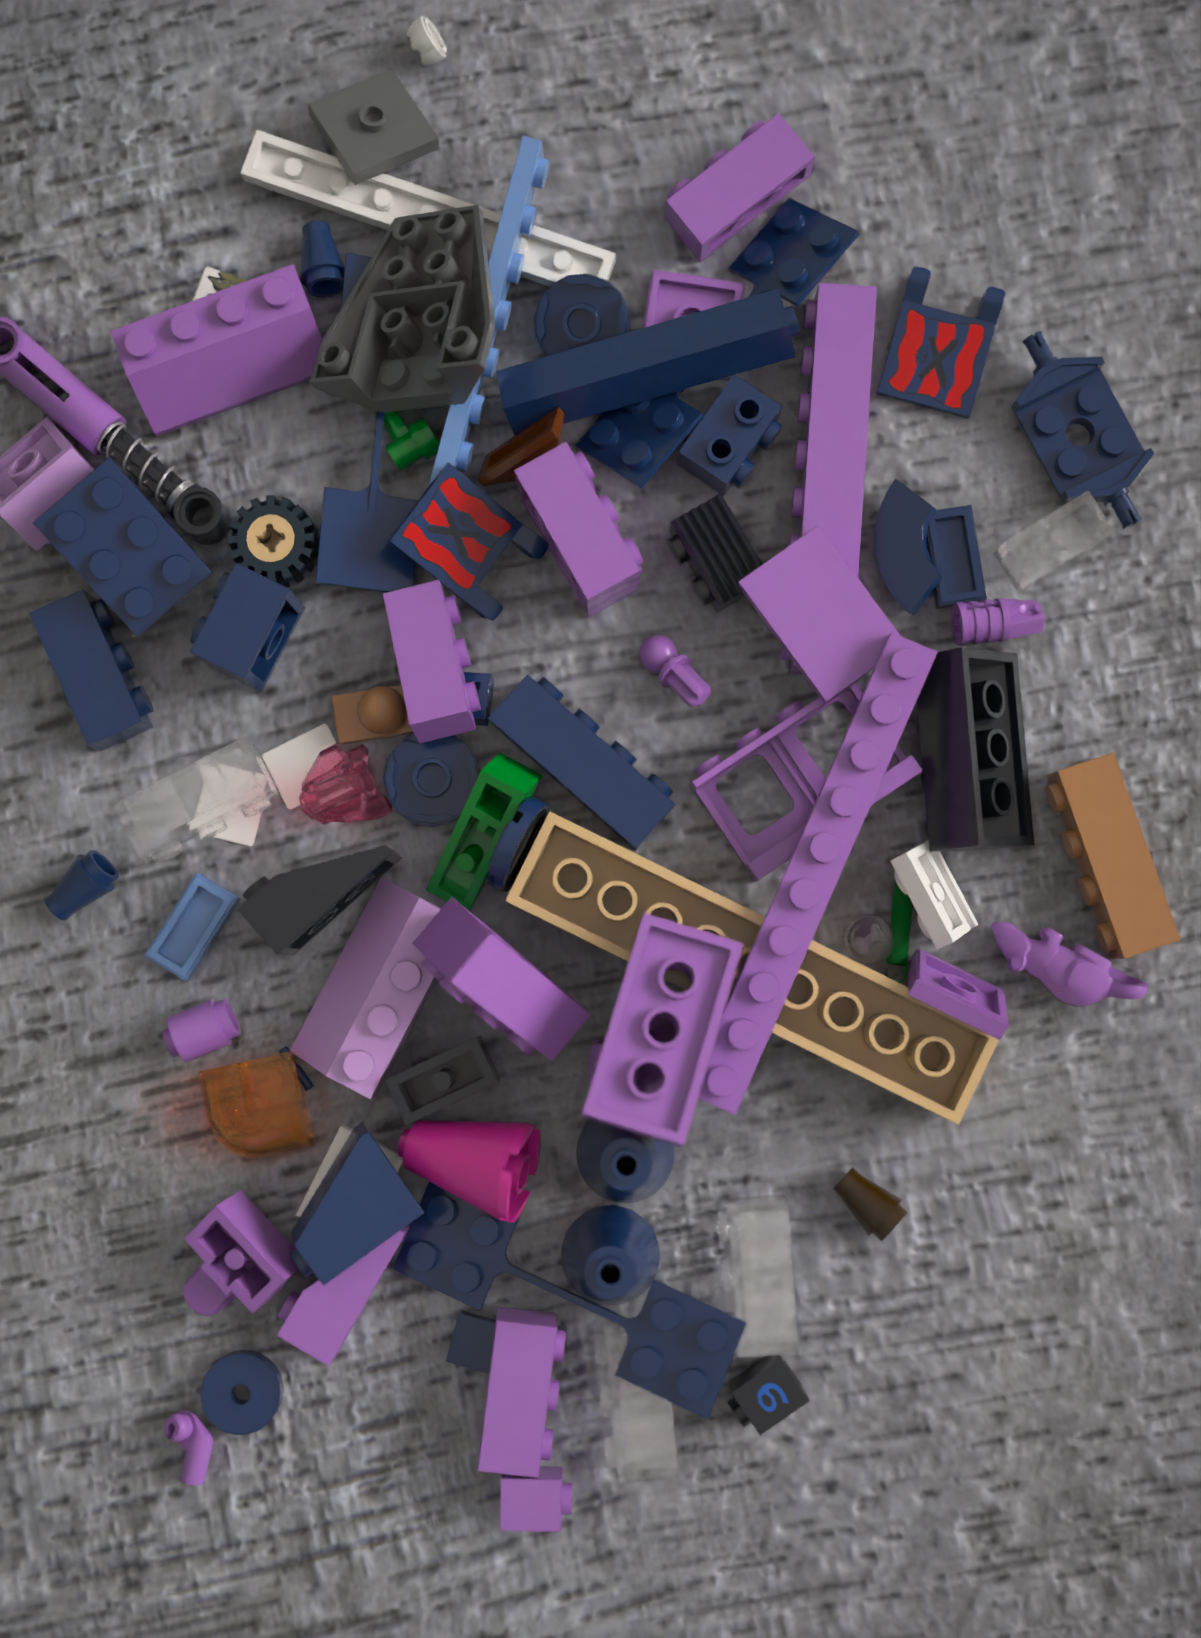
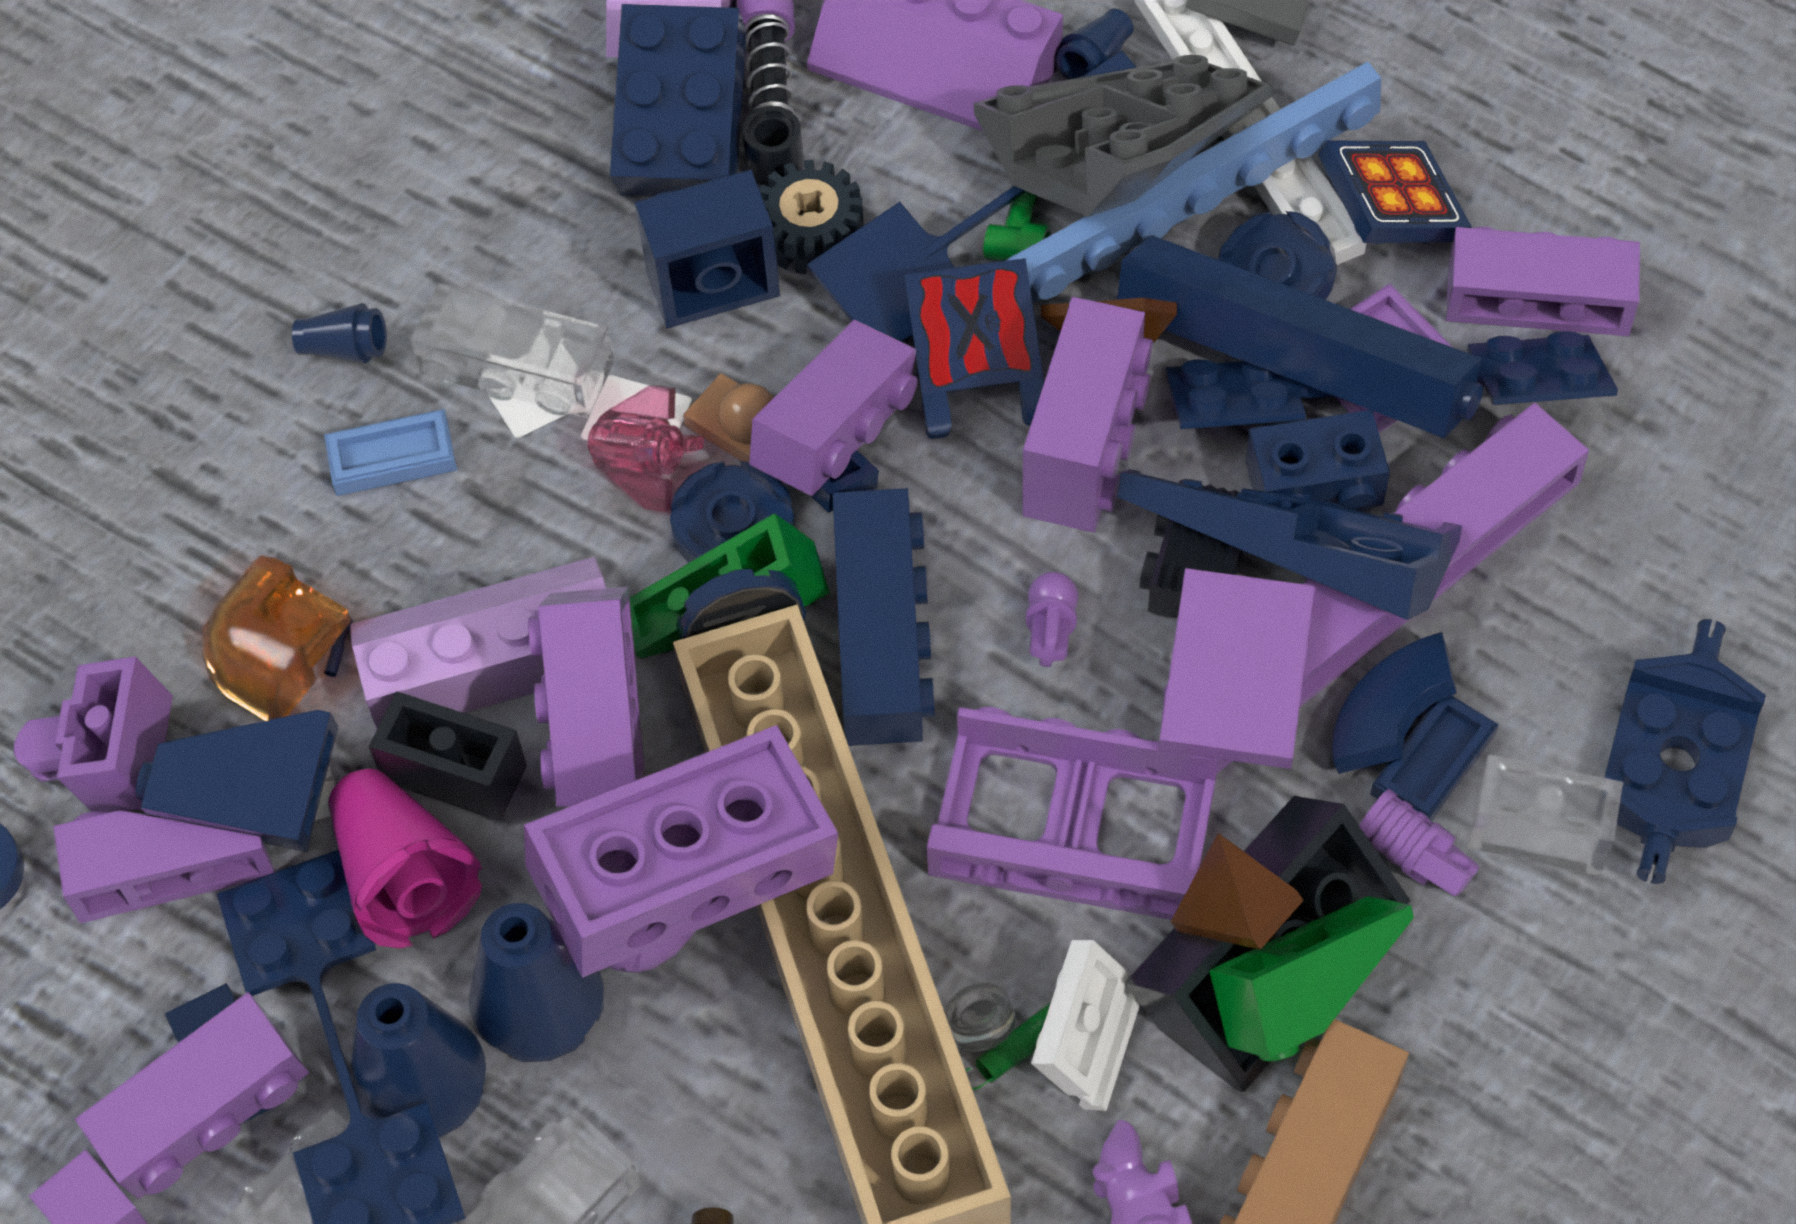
camera: 45 degrees right, 25 degrees down
dark blue brick [29,589,154,751] -> none
medium lavender brick [162,999,241,1063] -> none
black slope [237,845,402,956] -> none
medium lavender plate [698,632,937,1115] -> none
flag [877,267,1005,419] -> none
medium lavender tile [908,949,1009,1040] -> none
none -> dark blue wedge [1117,469,1462,620]
none -> reddish brown slope [1171,833,1304,950]
none -> green slope [1209,896,1414,1061]
none -> tile [1318,140,1472,244]

